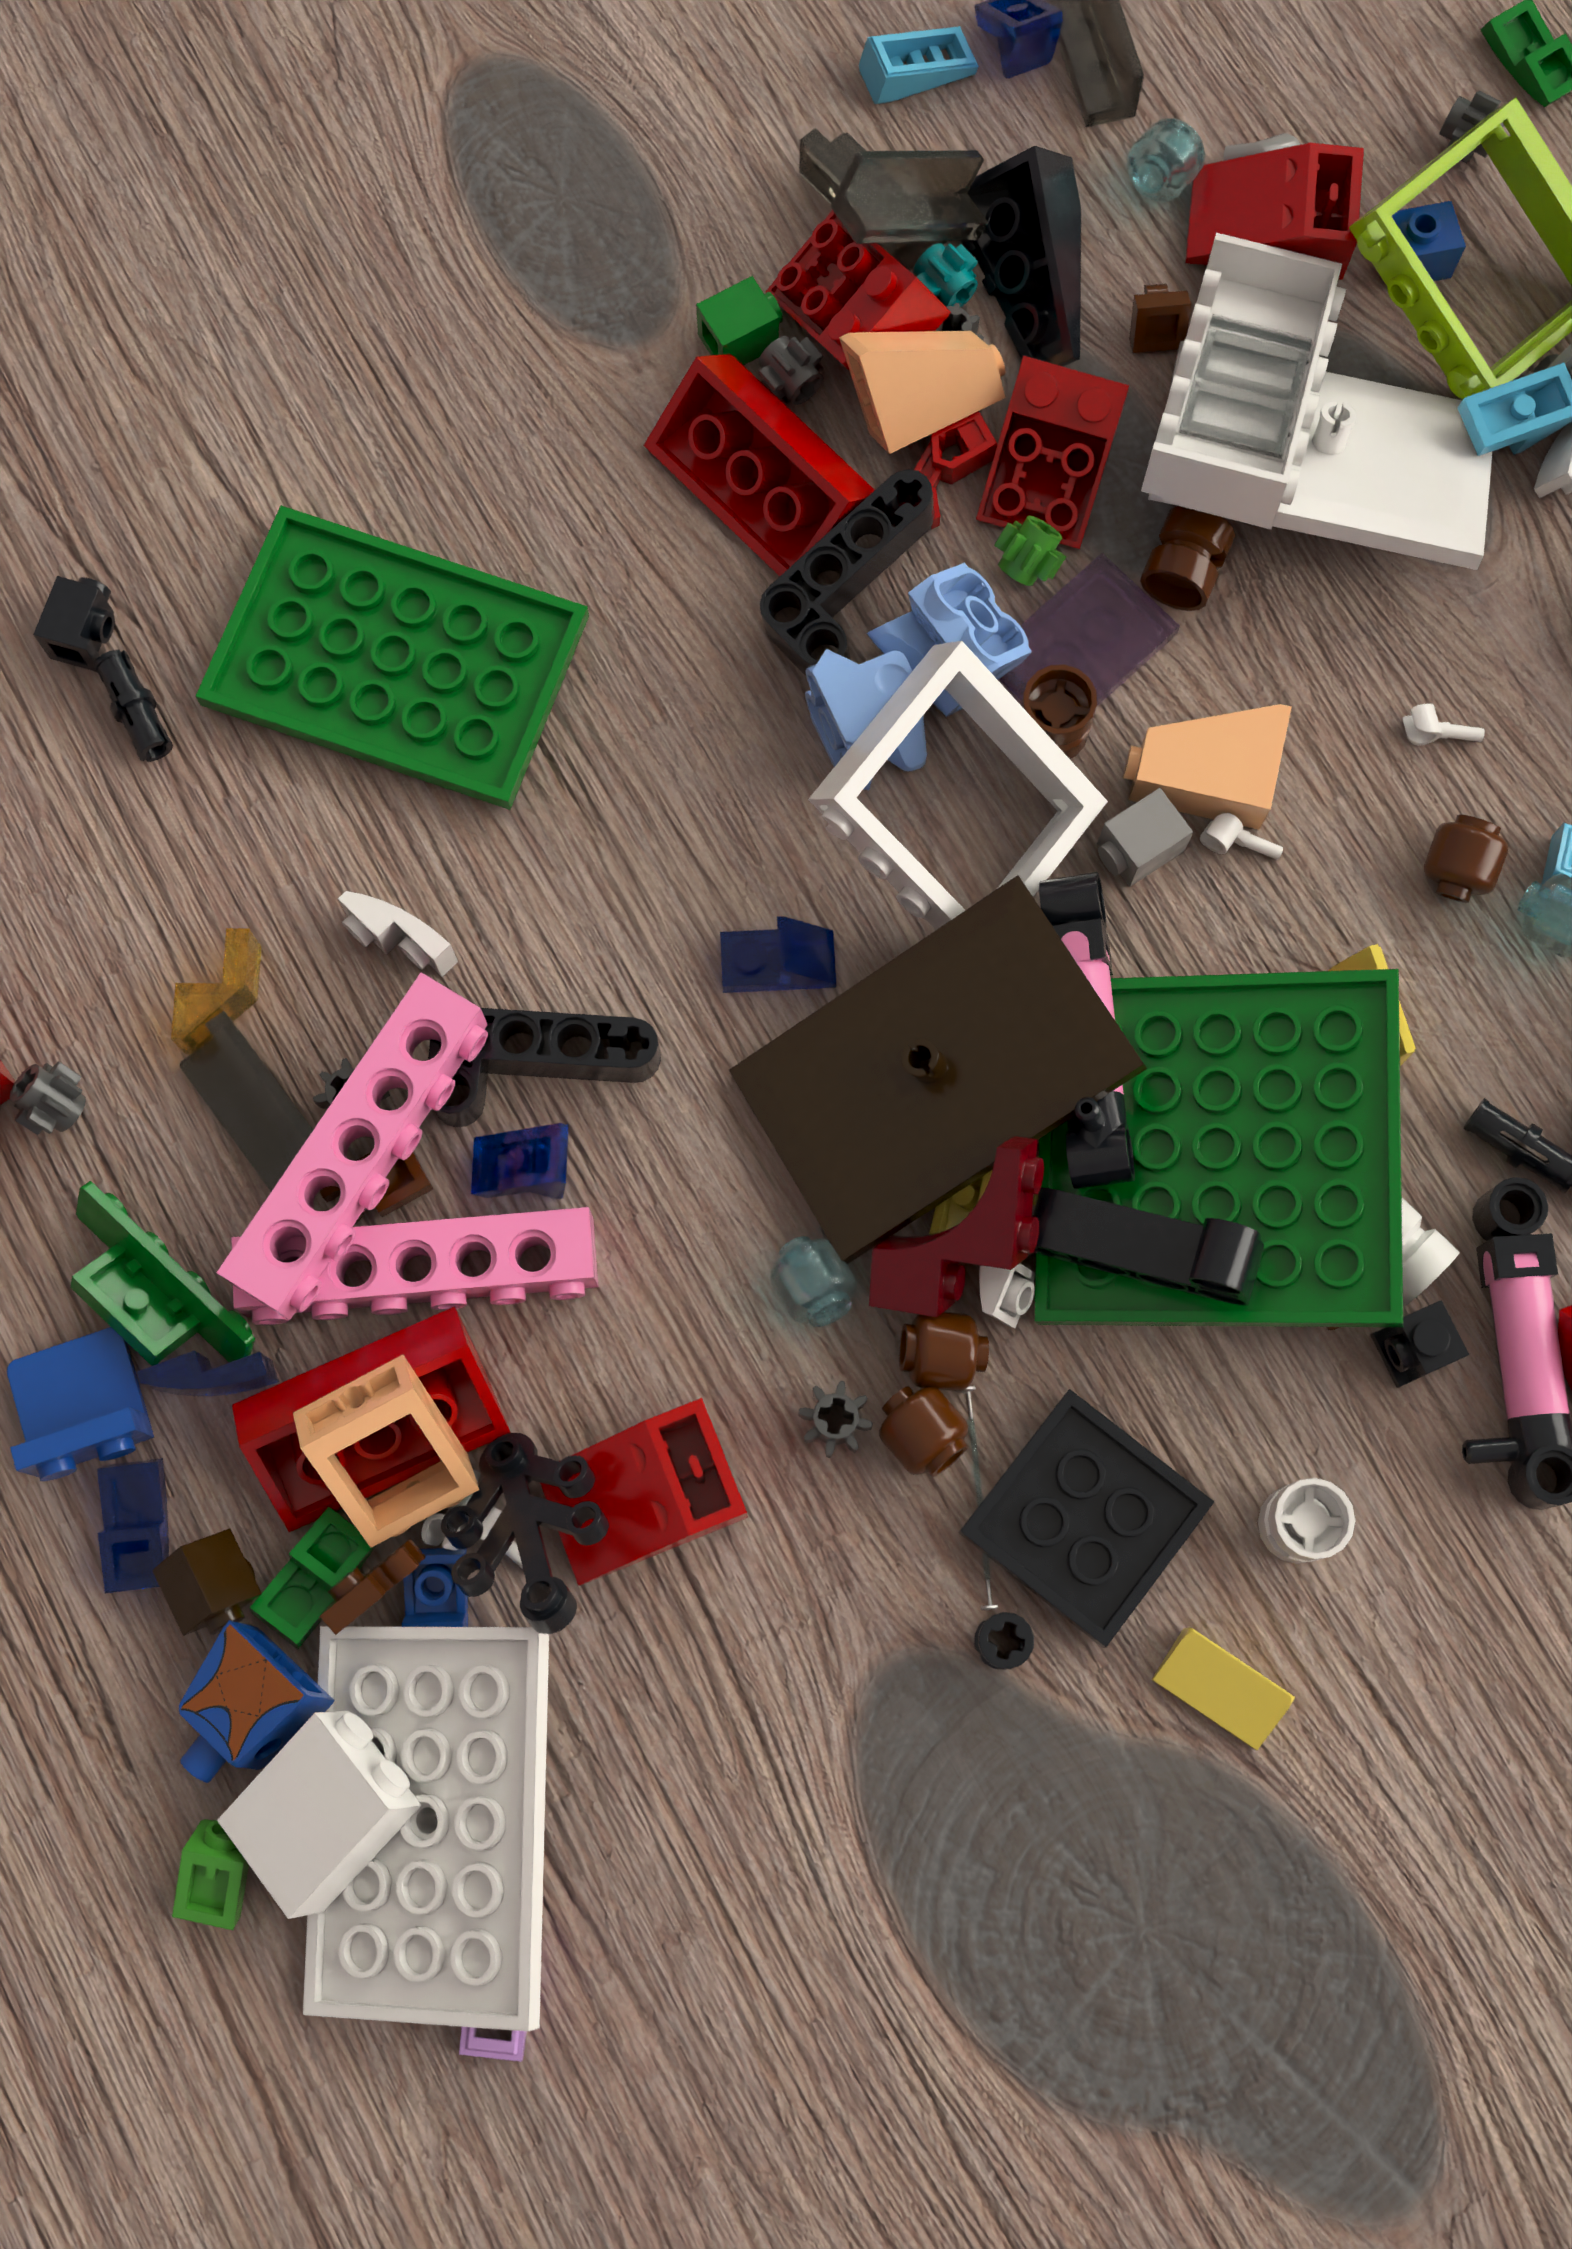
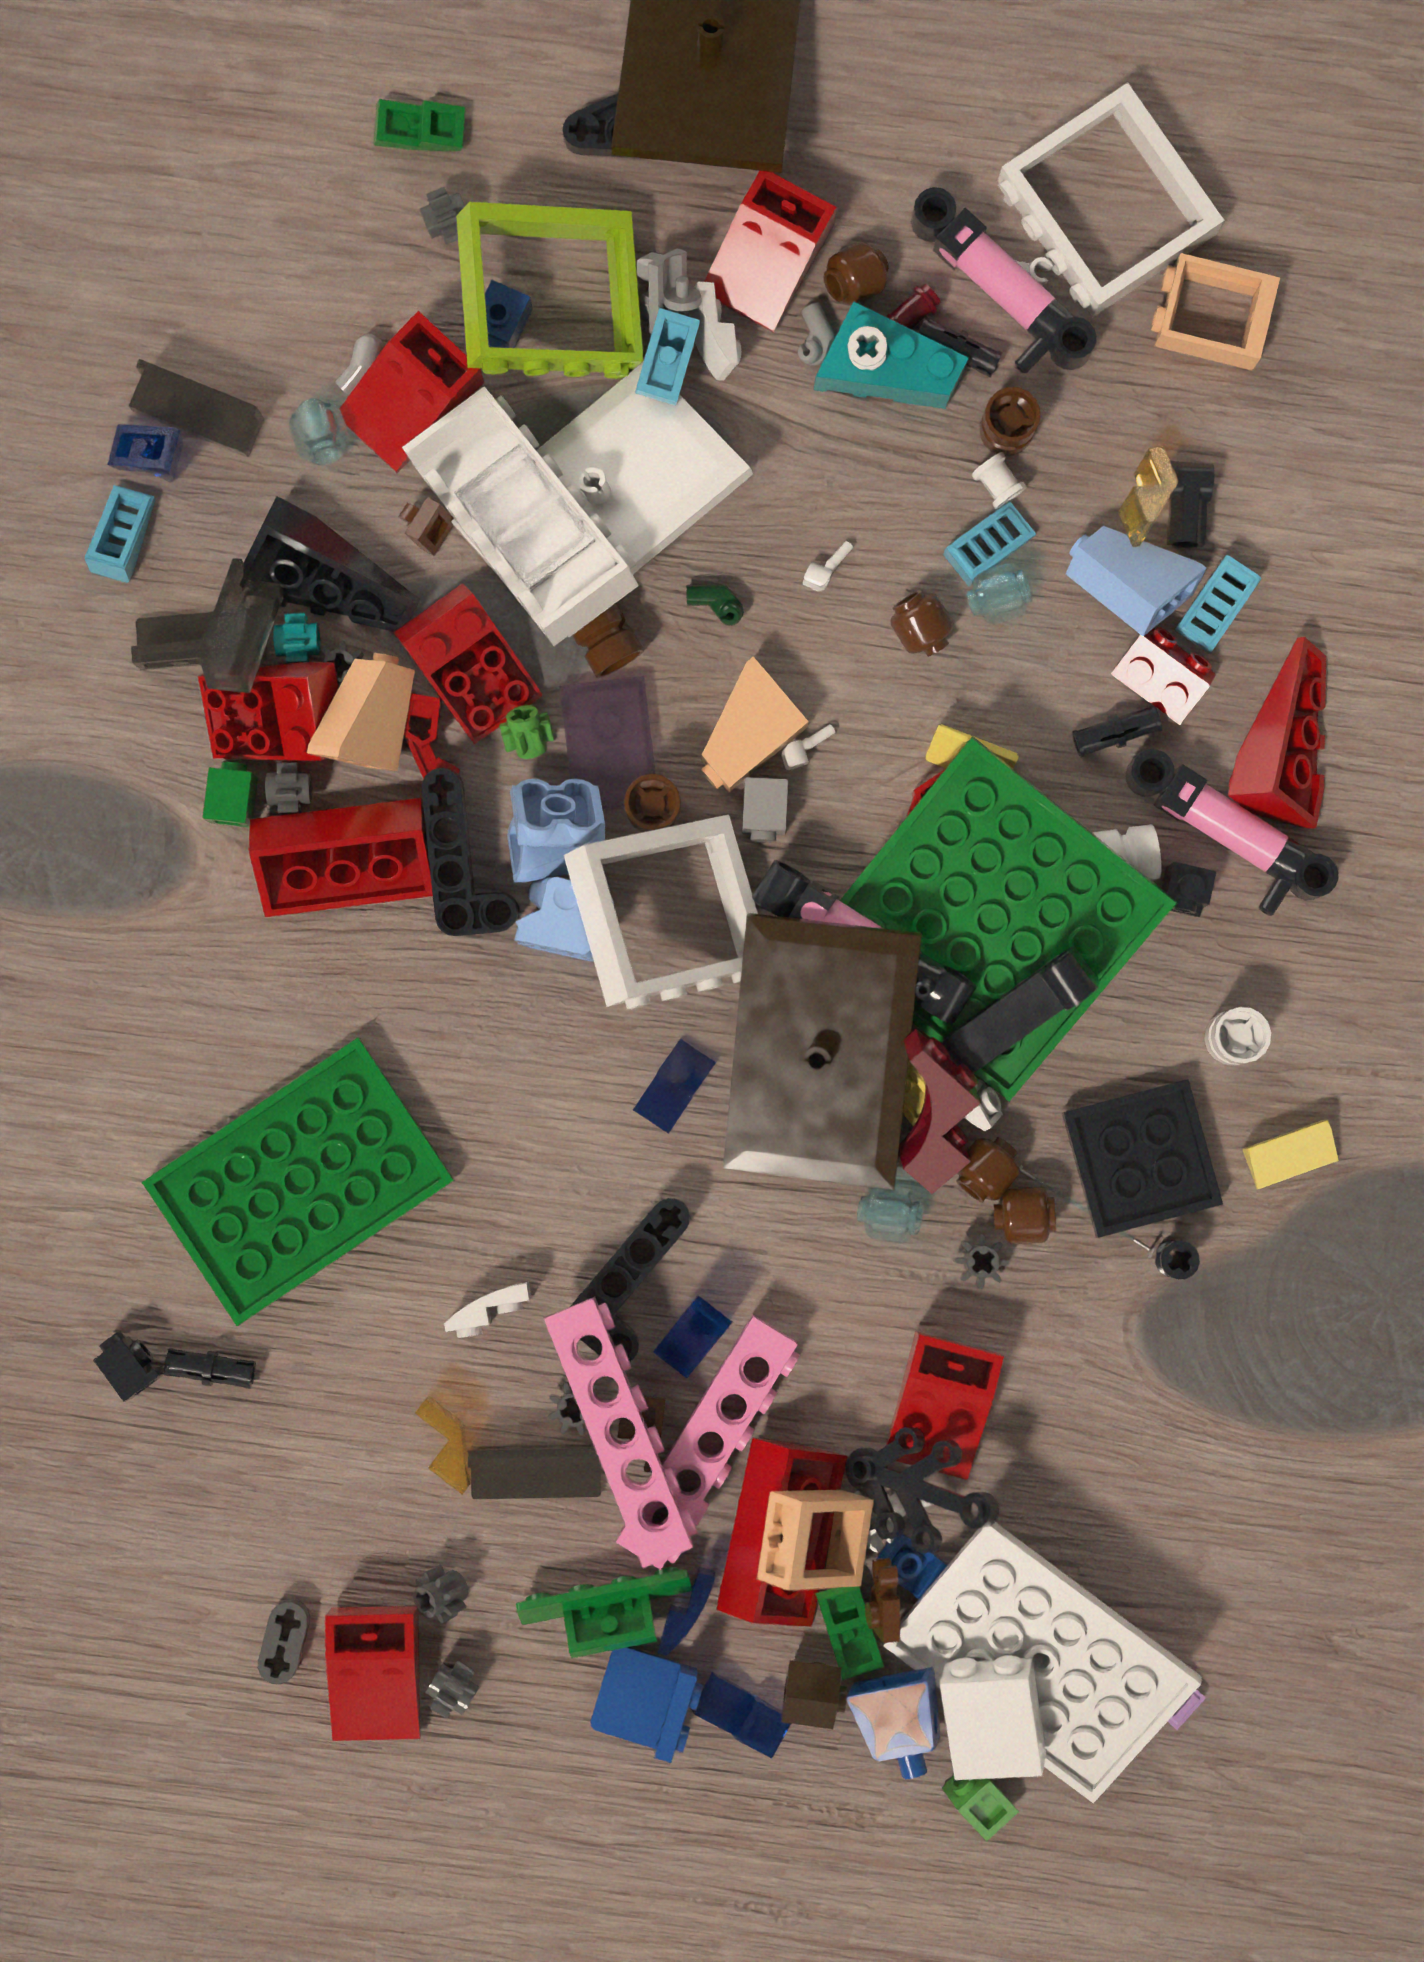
camera: 55 degrees left, 10 degrees up
none -> dark green arm [686,584,744,626]

